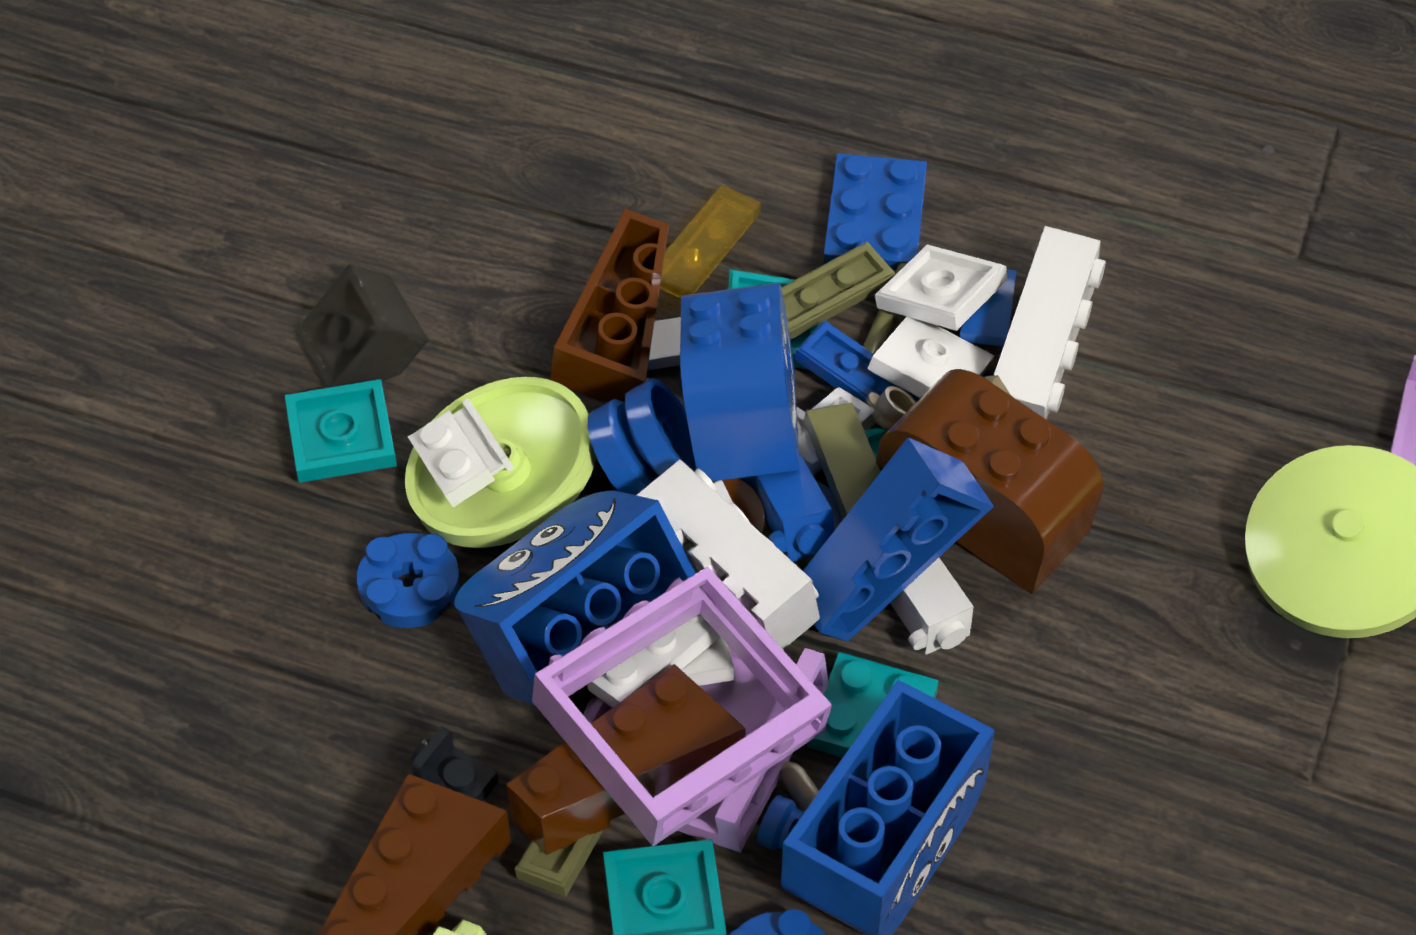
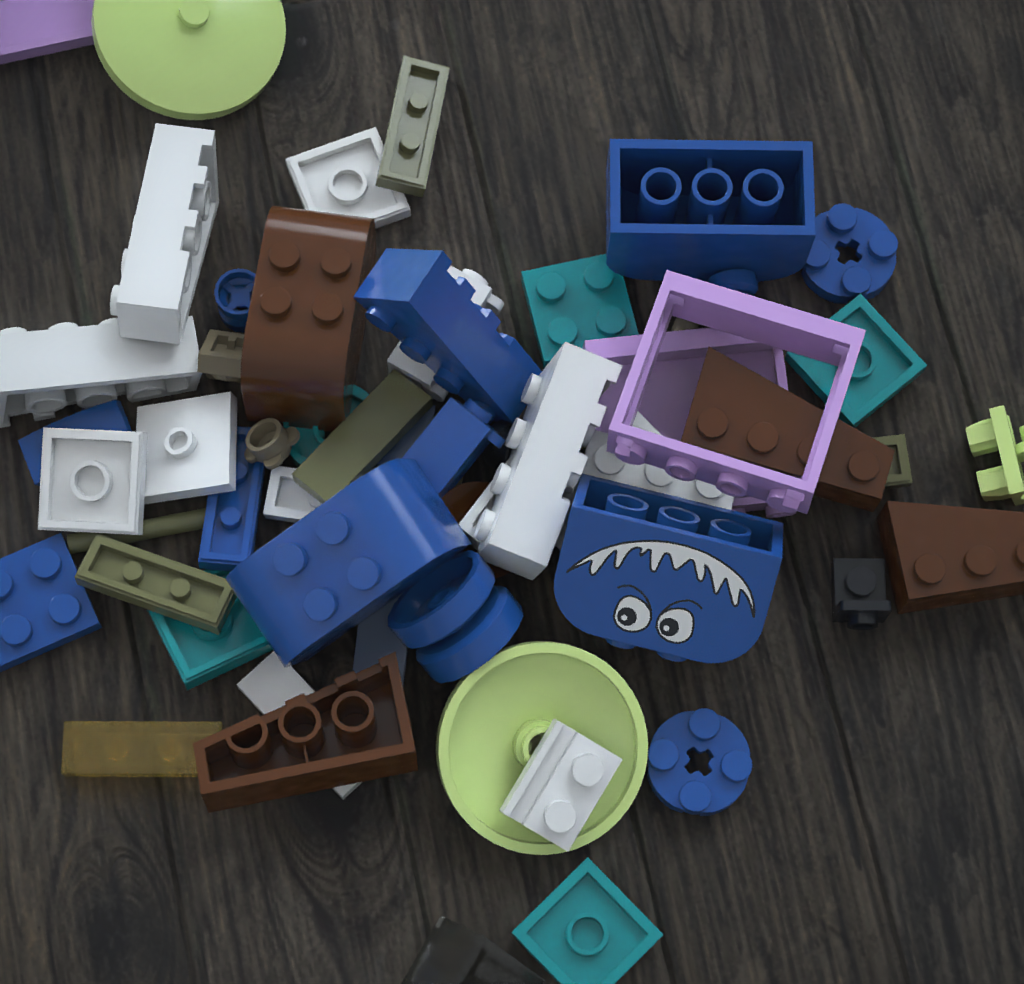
camera: 125 degrees left, 20 degrees up
none -> white wedge [110,123,219,344]
none -> white tile [285,127,411,229]
none -> tile [375,56,450,197]

